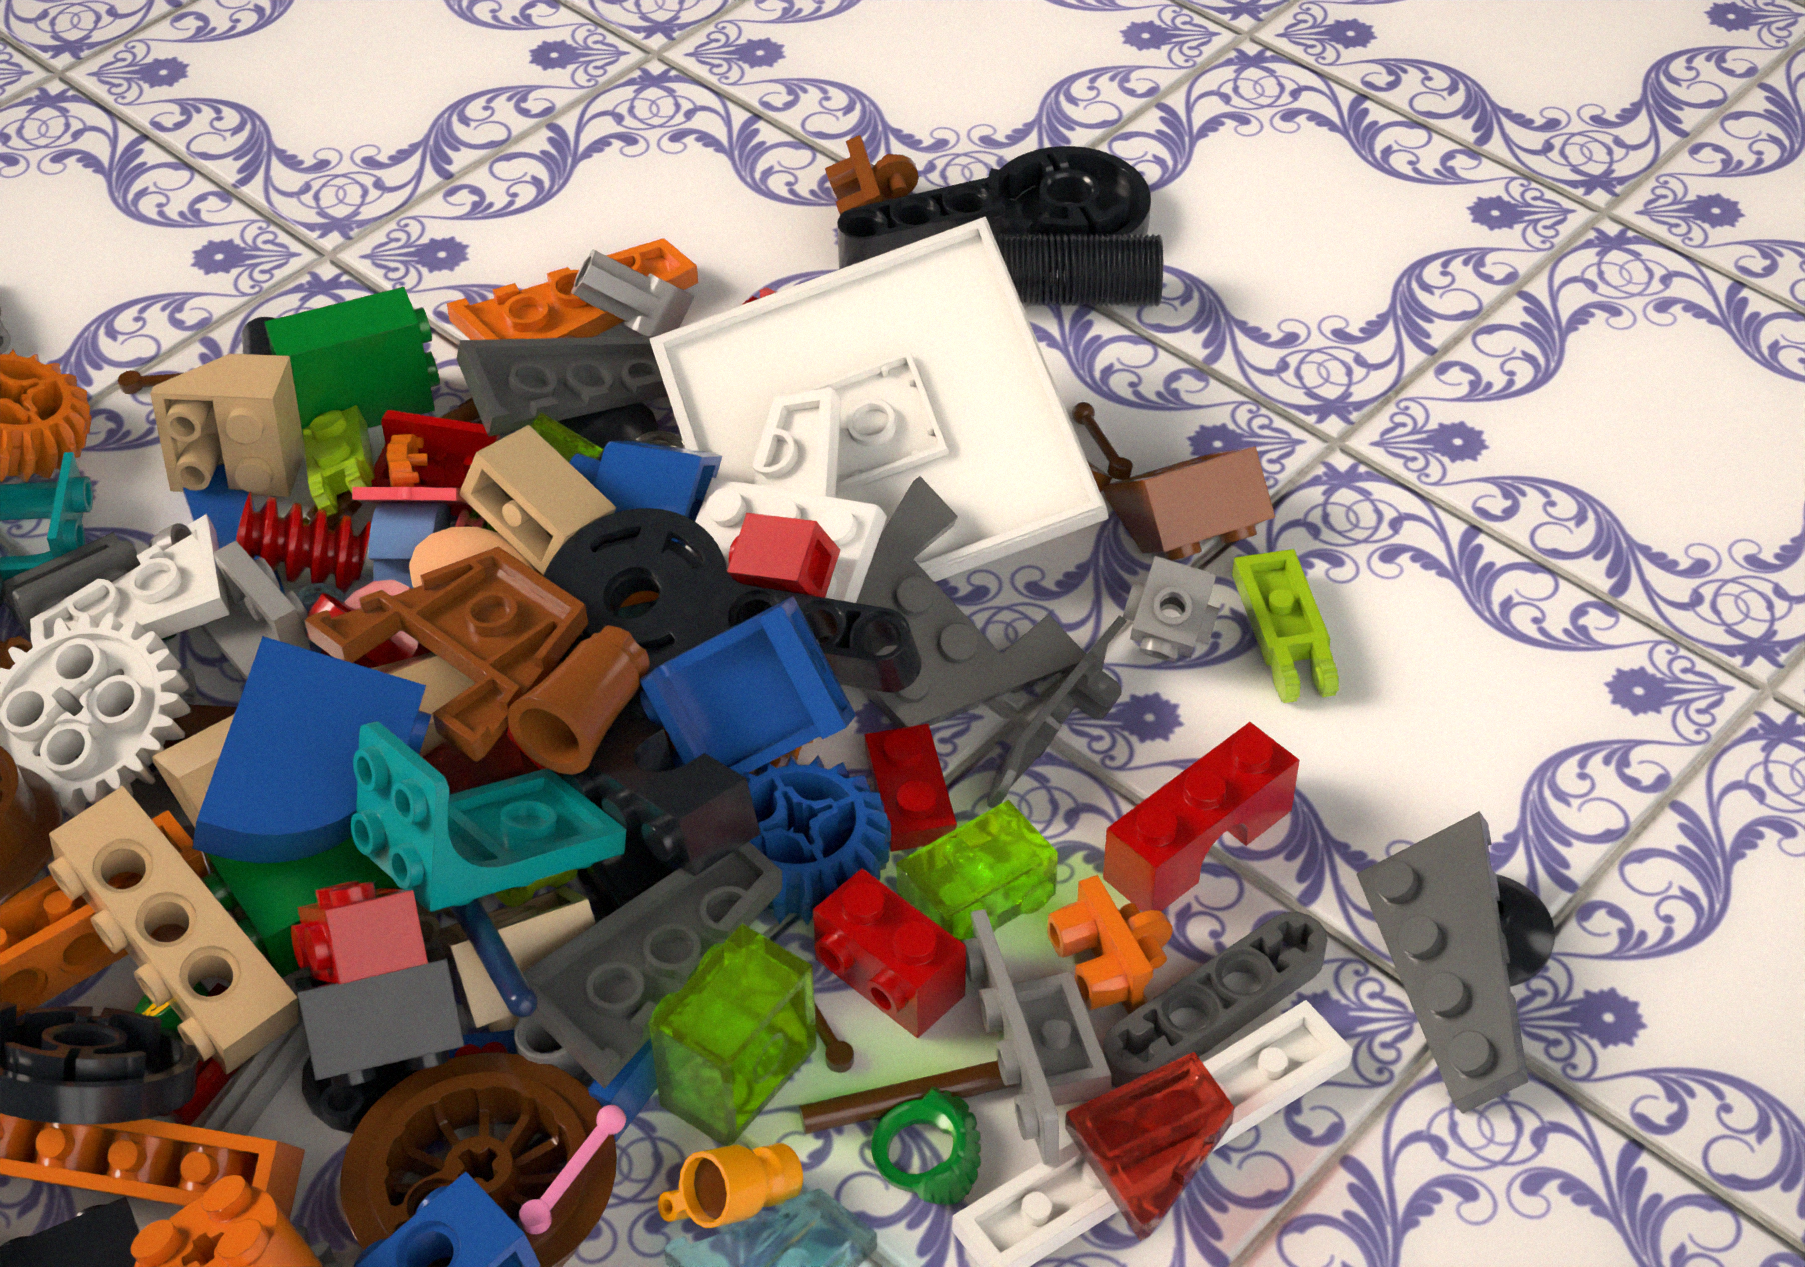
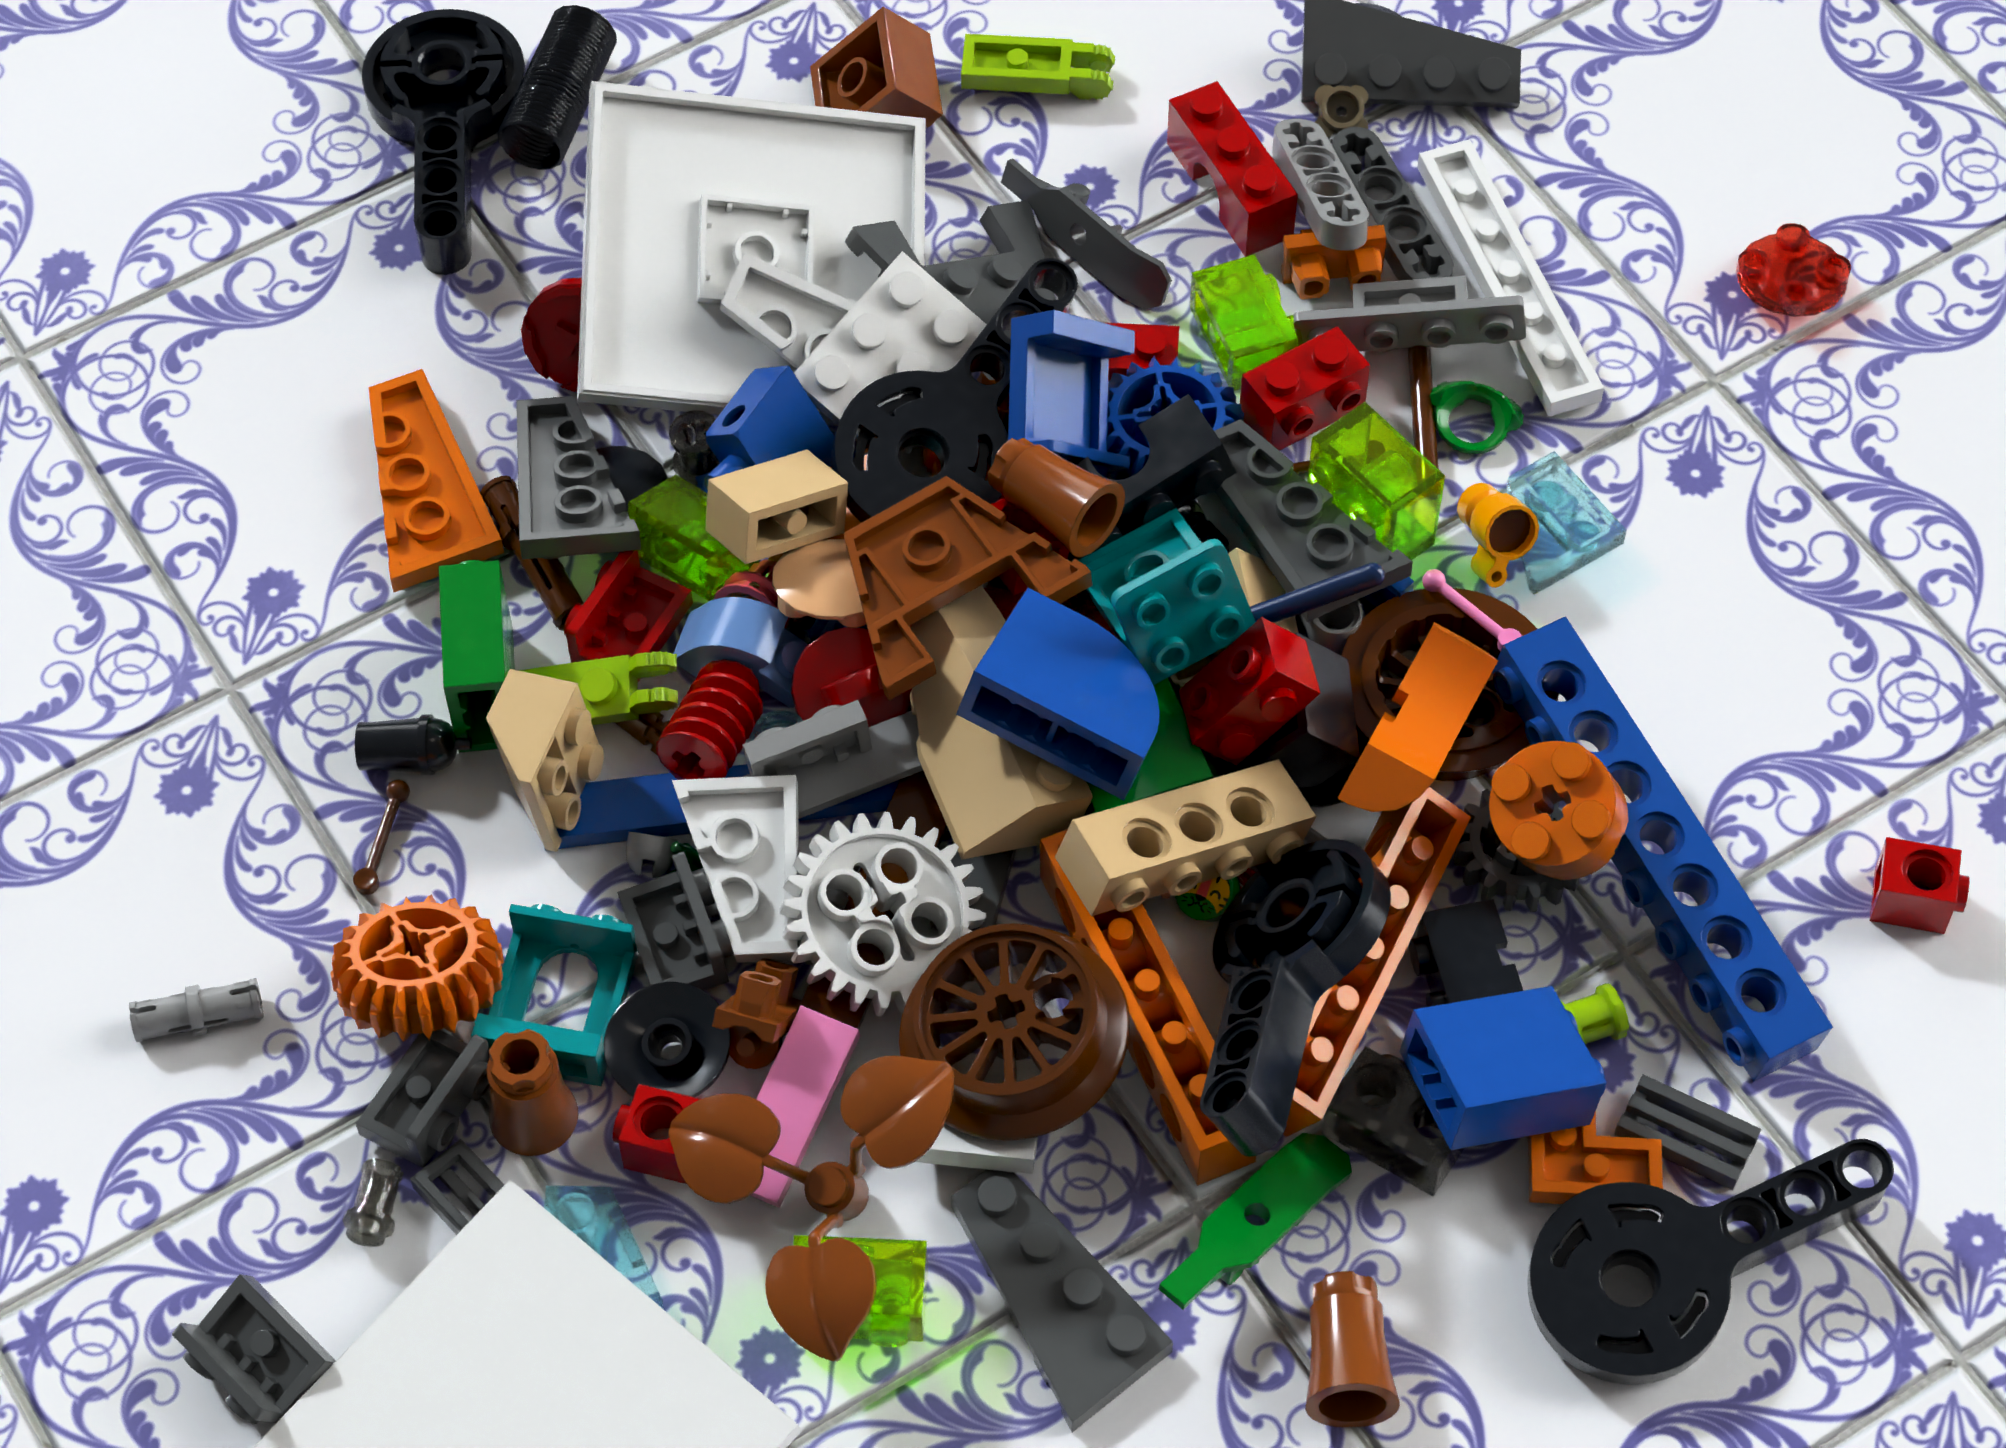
camera: 75 degrees left, 10 degrees up
coral piece [352,487,469,505] -> none
orange piece [386,434,428,487] -> none
light grey piece [571,249,695,336] -> none
brick [727,513,840,598] -> none
dark orange hips [825,135,919,215] -> none
clear red wing [1065,1052,1235,1241] -> none
light grey brick [1123,556,1220,662] -> none
none -> light grey beam [1272,119,1369,250]
none -> dark tan plate [1314,85,1368,138]
none -> orange brick [1338,622,1498,812]

